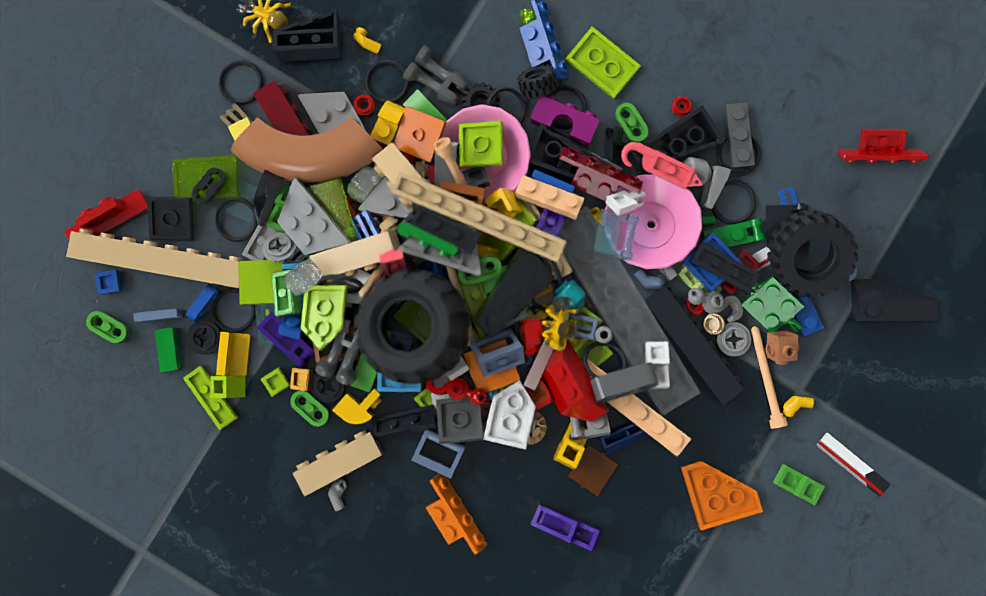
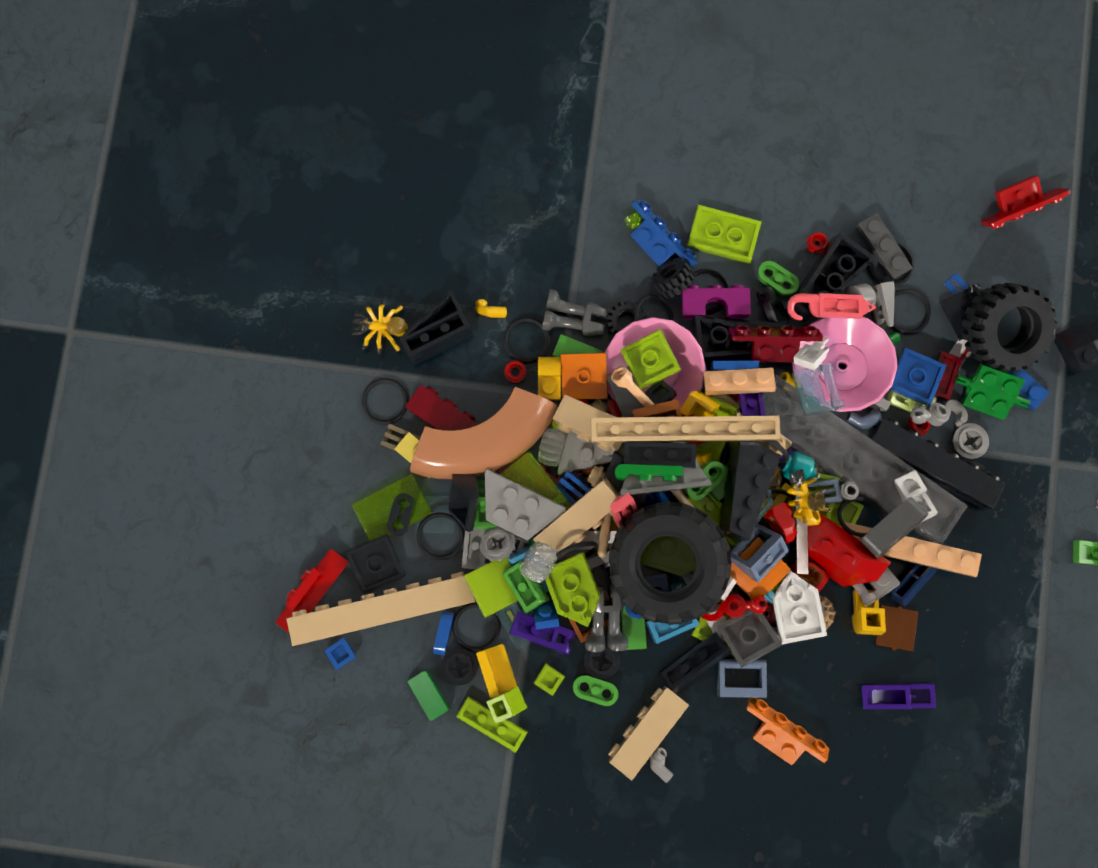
camera: 25 degrees left, 5 degrees down
bright green plate [86,311,129,343] -> none
sand blue tile [133,309,183,322] -> none
tile [290,368,314,391] -> none
light grey wing [298,92,366,134] -> none
yellow brick [332,388,383,424] -> none
orange plate [681,461,763,531] -> none
black plate [691,242,760,294] -> none
green plate [702,218,766,248] -> none
tan plate [703,313,725,335] -> none
light nougat piece [751,326,788,429] -> none
nougat brick [766,330,799,365] -> none
yellow arm [783,396,814,417] -> none

